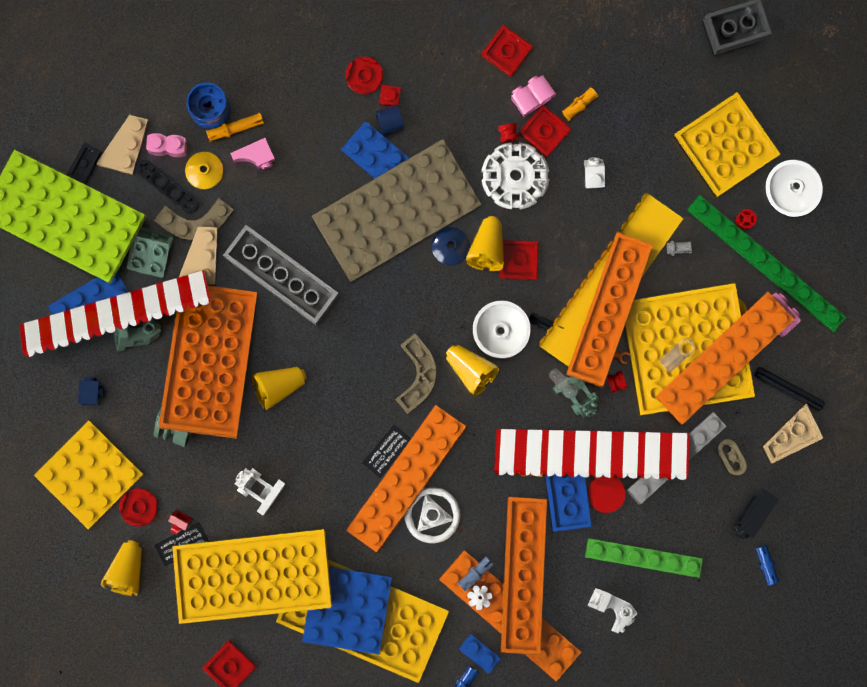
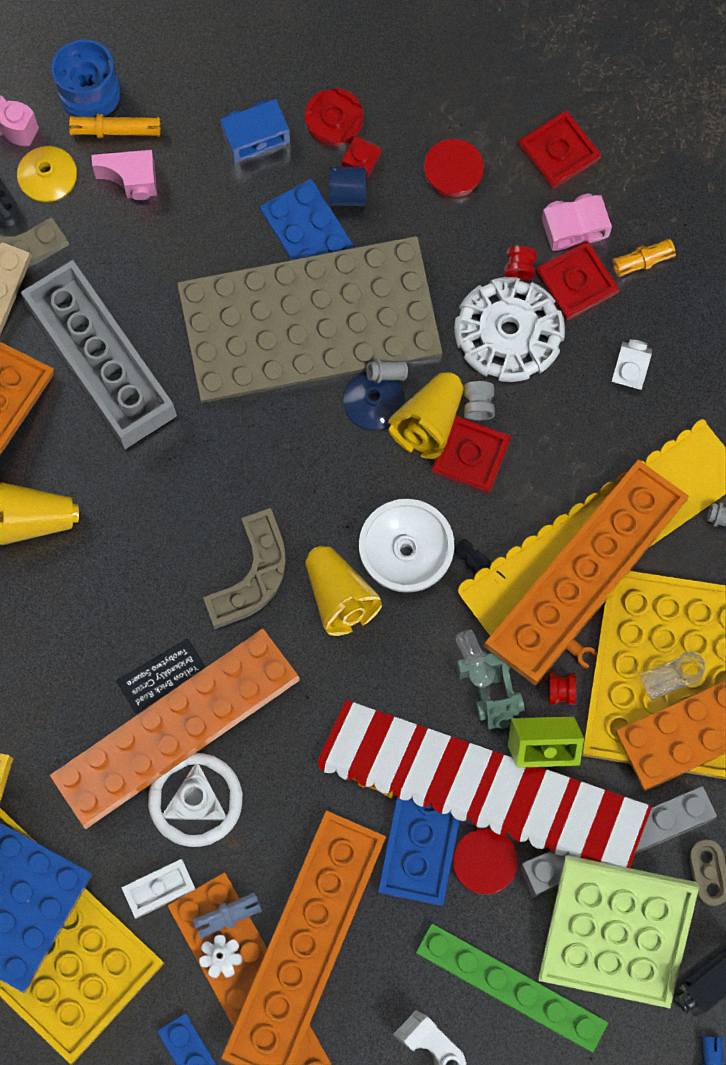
camera: 25 degrees right, 10 degrees down
none -> white plate [121,859,196,919]
none -> blue brick [220,99,290,163]
none -> light grey pin [366,359,408,383]
none -> red tile [424,139,484,198]
none -> light grey wheel [464,381,495,420]
none -> lime brick [508,717,584,768]
none -> yellowish green tile [539,855,699,1008]

